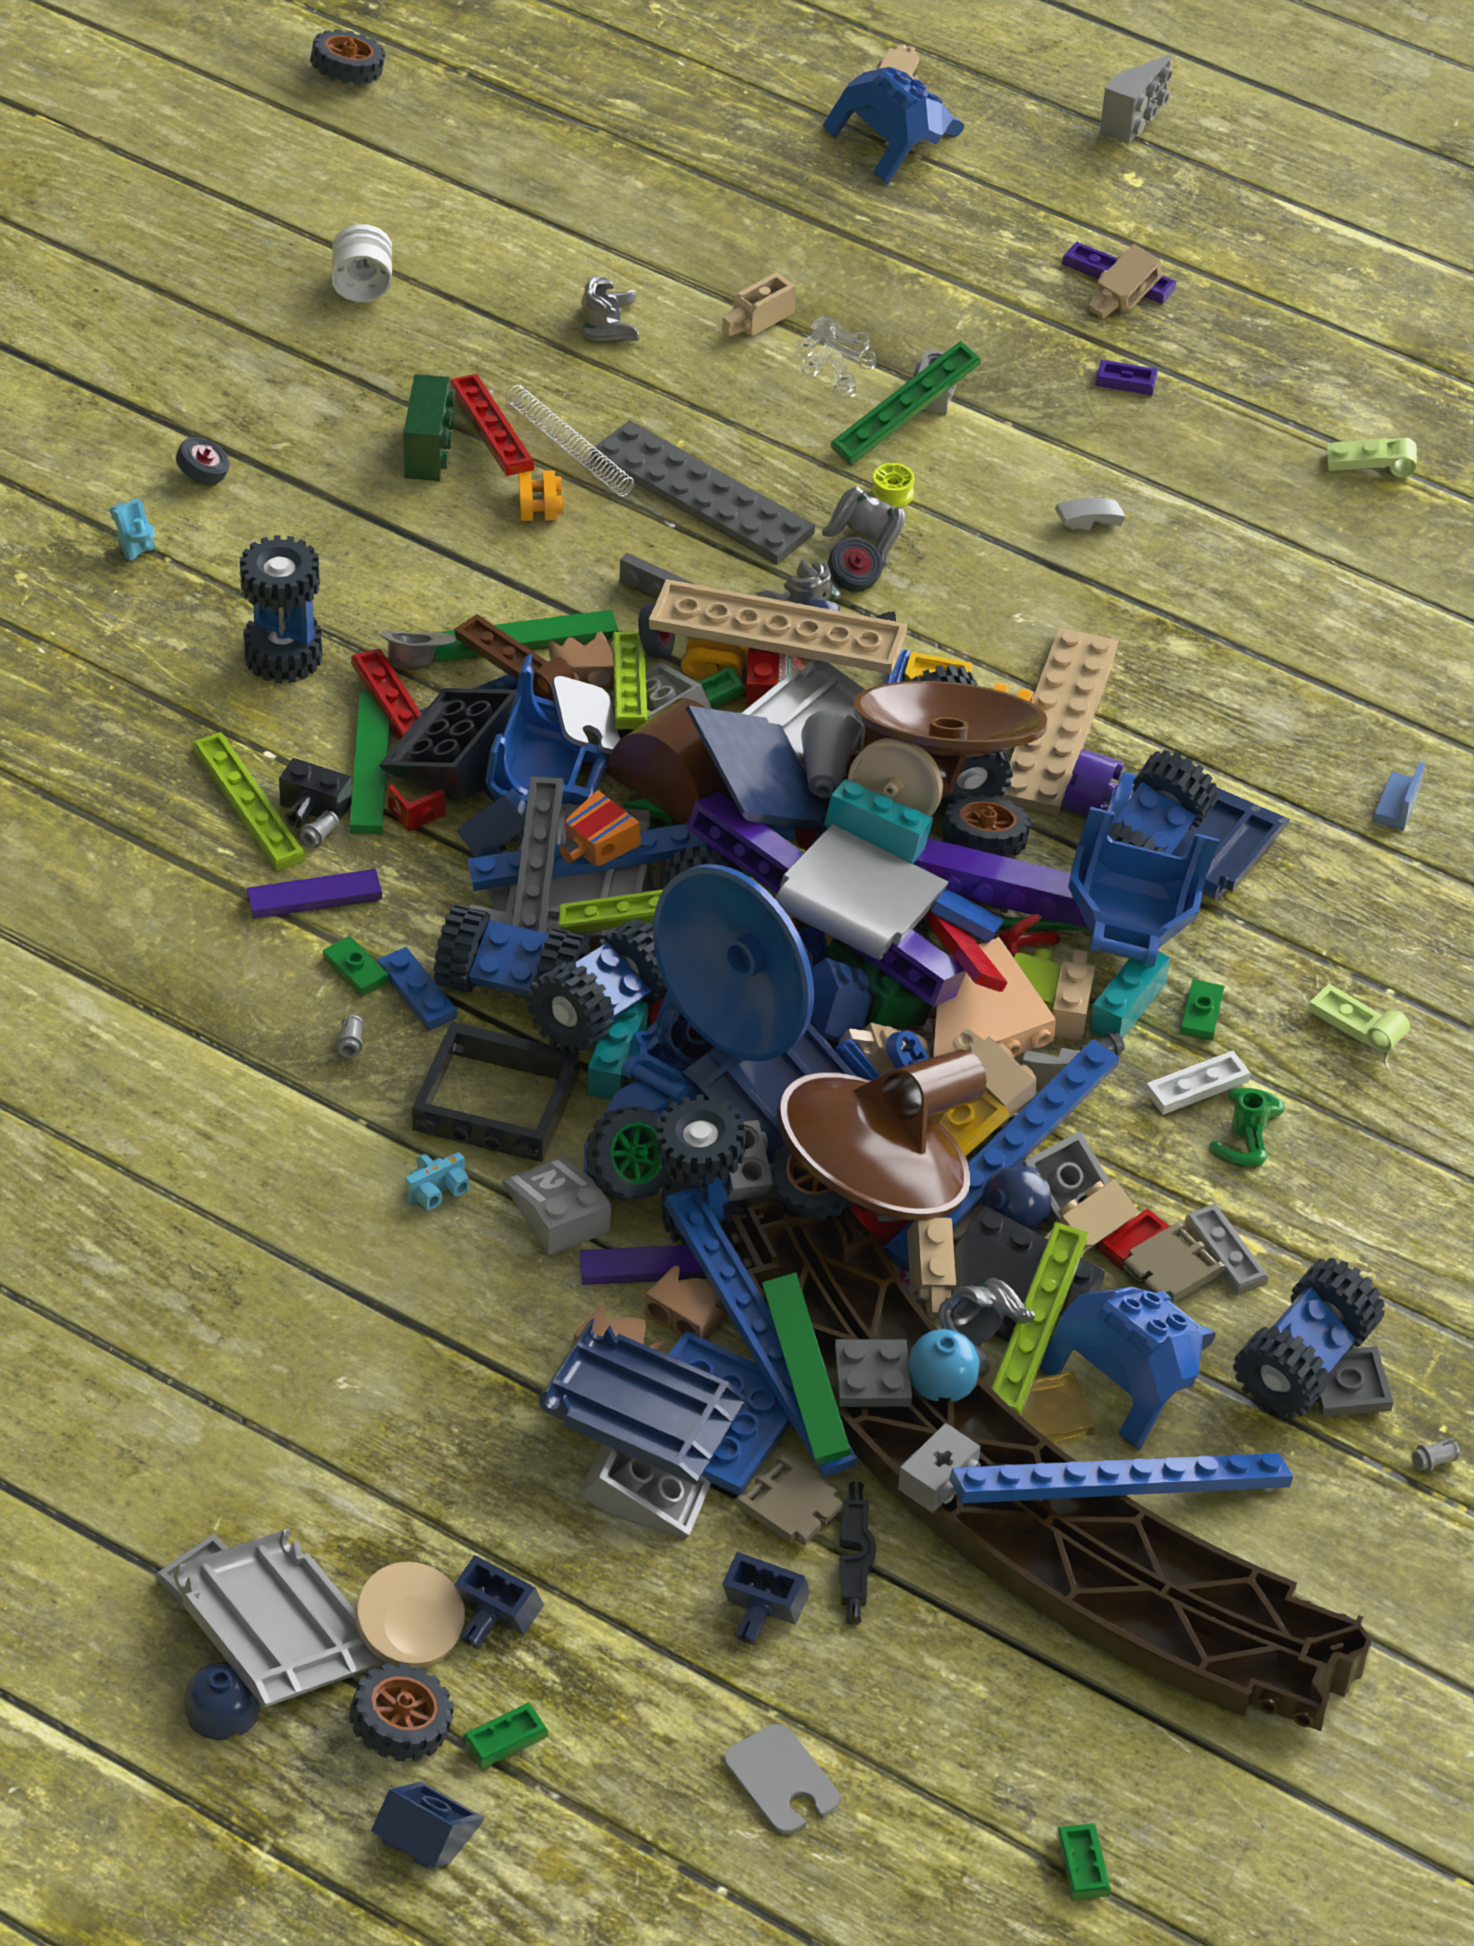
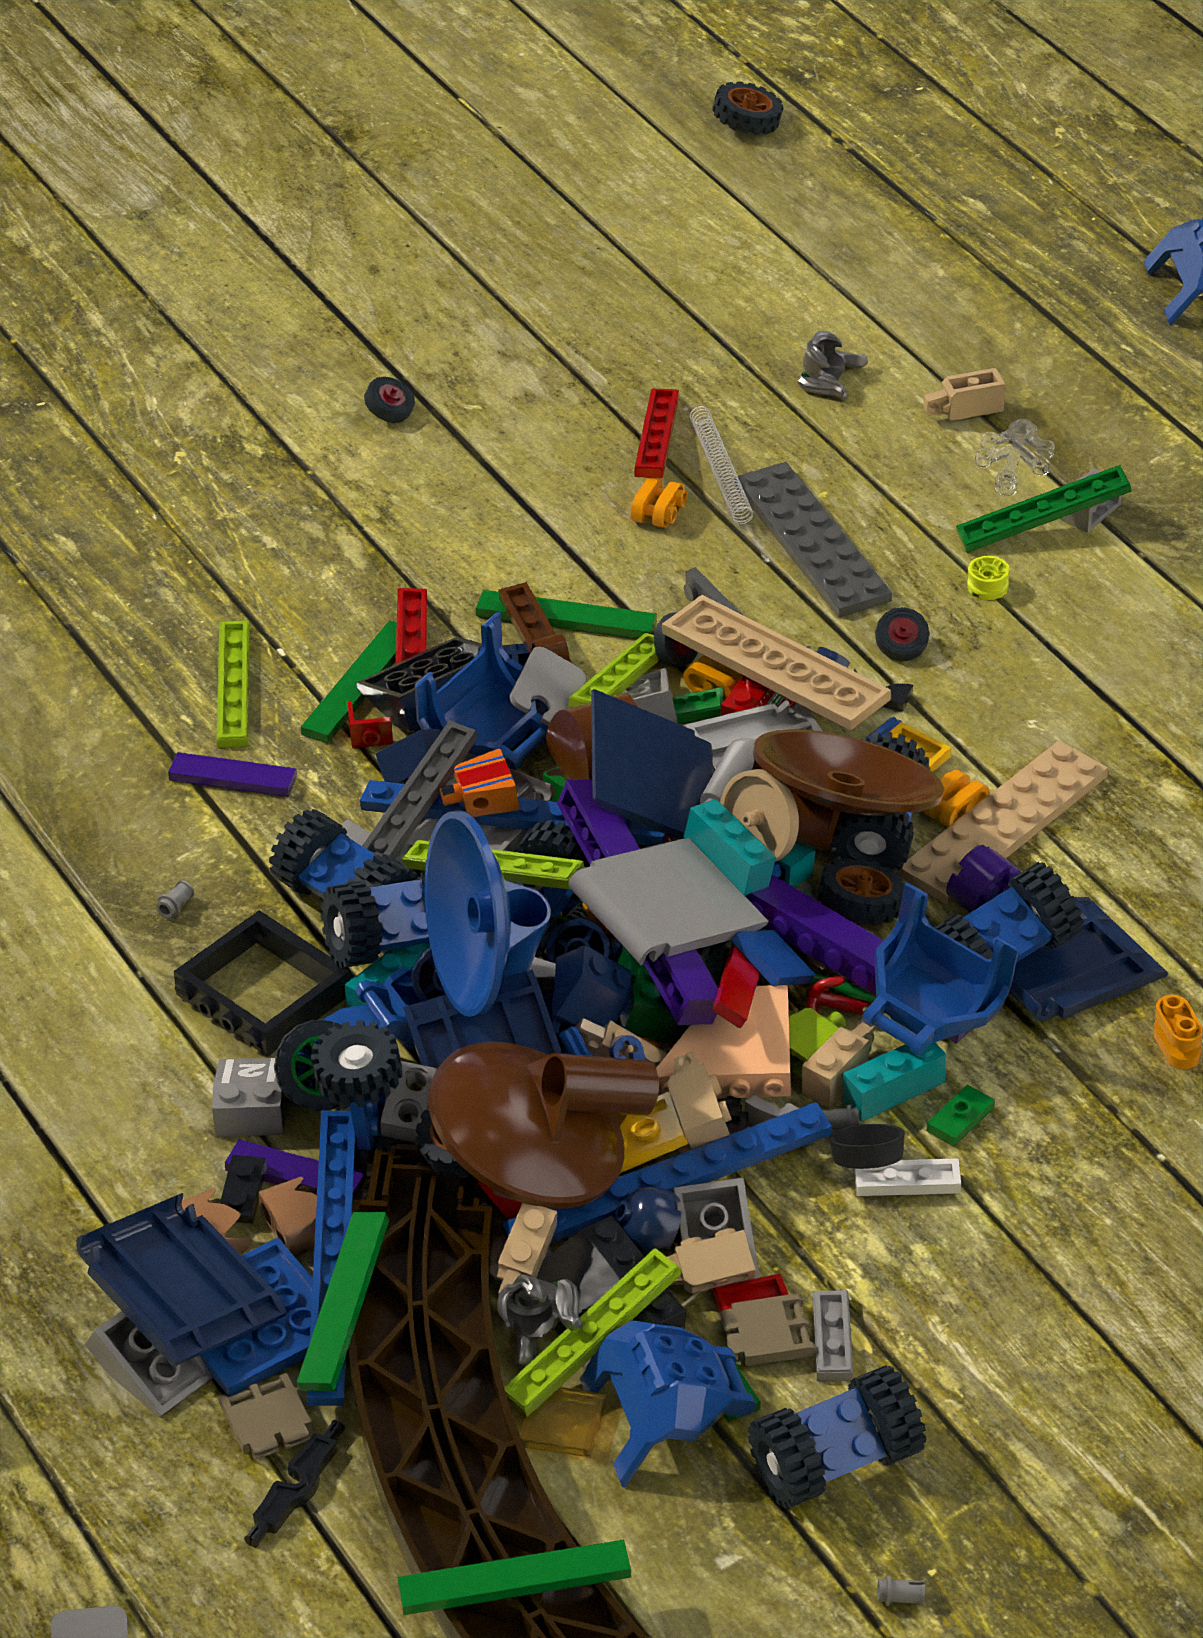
camera: 30 degrees right, 5 degrees down
medium azure hips [109,498,155,561] -> none
black plate [239,535,323,683] -> none
black brick [279,758,352,828] -> none
light grey pin [300,810,339,848] -> none
green plate [323,936,389,996] -> none
white wheel [332,225,392,302] -> none
blue plate [378,947,457,1031] -> none
flat silver piece [380,630,456,670] -> none
dark green brick [403,374,455,481] -> none
medium azure hips [406,1152,470,1211] -> none
medium nougat piece [548,631,613,689] -> none
dark blue brick [722,1552,810,1645] -> none
flat silver hair [756,559,841,605] -> none
flat silver hair [822,487,905,565] -> none
dark grey plate [834,1340,912,1407] -> none
light grey brick [898,1423,980,1513] -> none
dark azure cylinder [908,1329,980,1402] -> none
blue plate [949,1453,1293,1503] -> none
light grey slope [1055,498,1126,531] -> none
green piece [1209,1087,1284,1167] -> none
yellowish green plate [1308,984,1410,1053] -> none
dark grey plate [1317,1346,1393,1417] -> none
none -> black plate [220,1155,268,1224]
none -> green tile [397,1539,632,1615]
none -> black tyre [829,1124,905,1169]
none -> light orange brick [1153,994,1203,1070]

